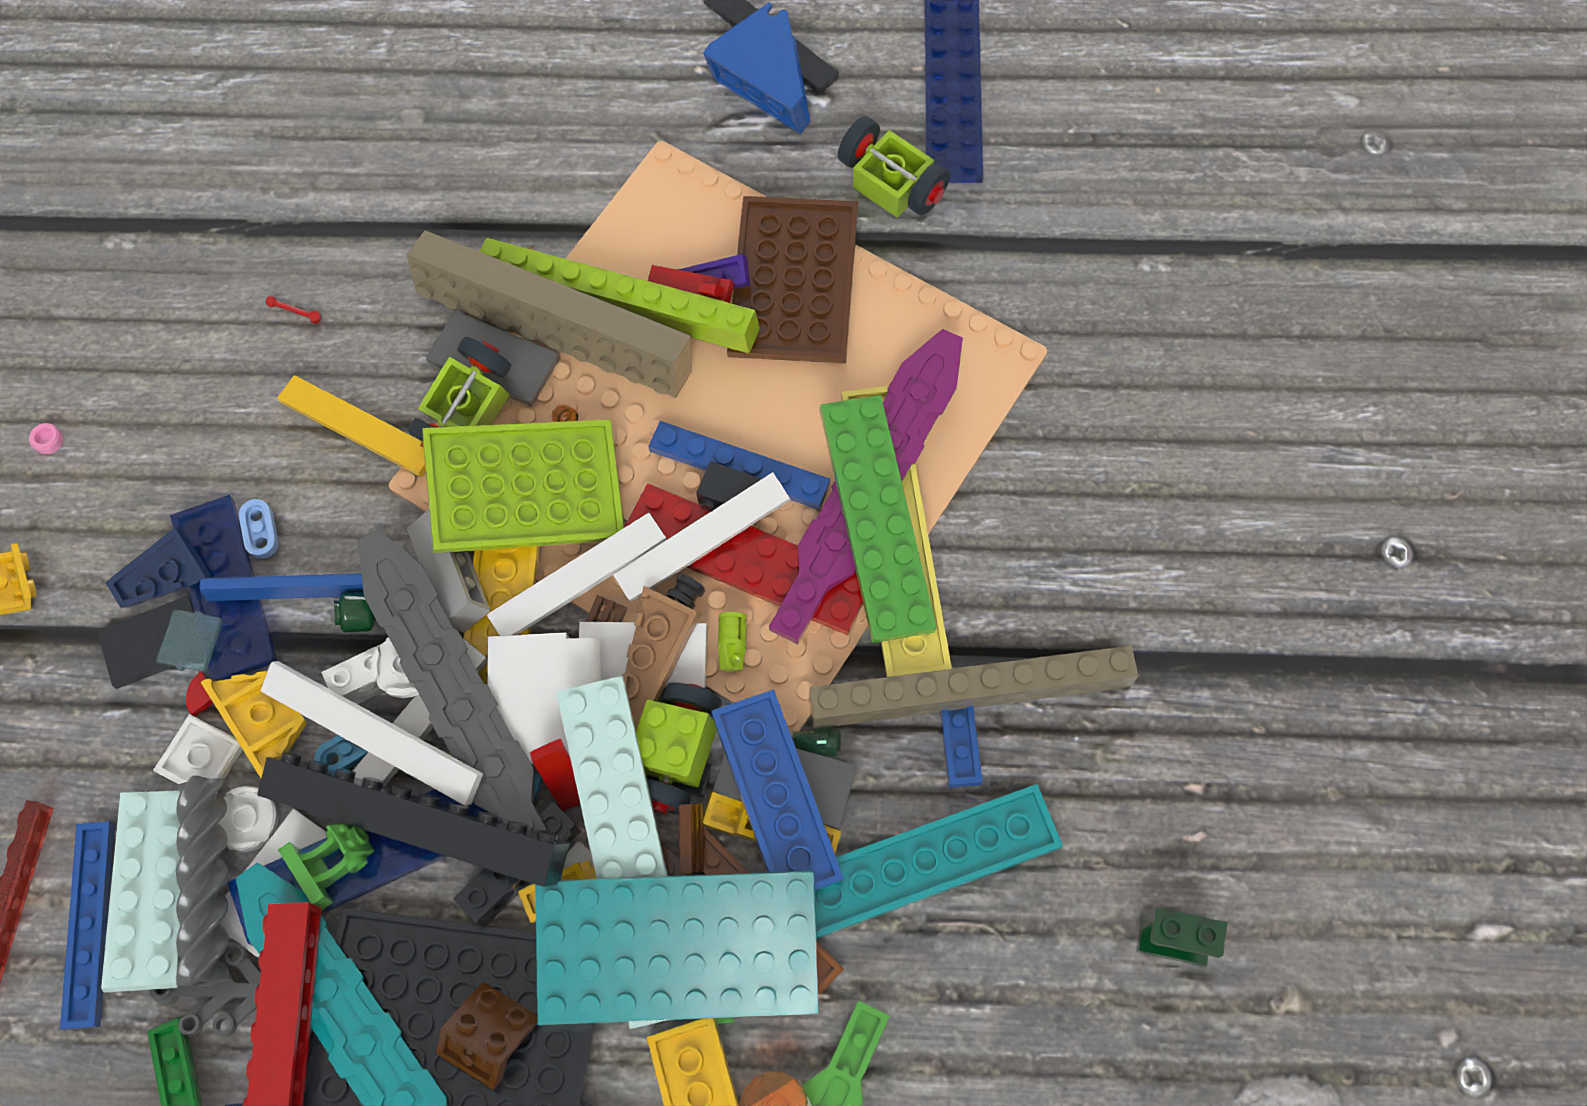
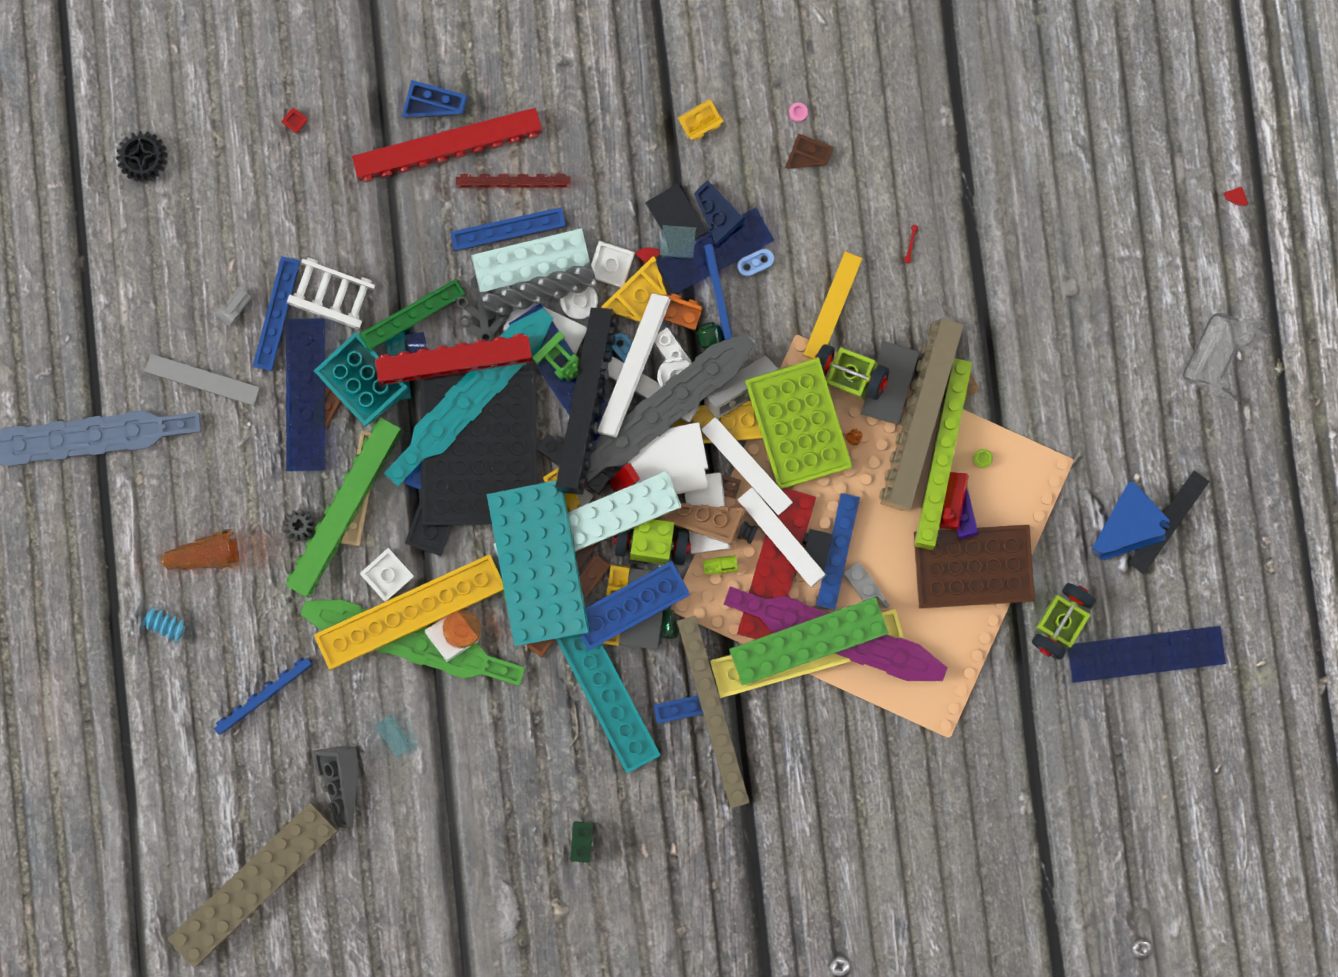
camera: 75 degrees right, 15 degrees up
reddish brown bracket [435,982,538,1090] -> none
reddish brown tile [679,803,704,873] -> none
none -> orange bracket [663,294,703,331]
none -> reddish brown wing [785,133,834,169]
none -> light grey hinge [843,562,890,608]
none -> lime plate [973,449,993,468]

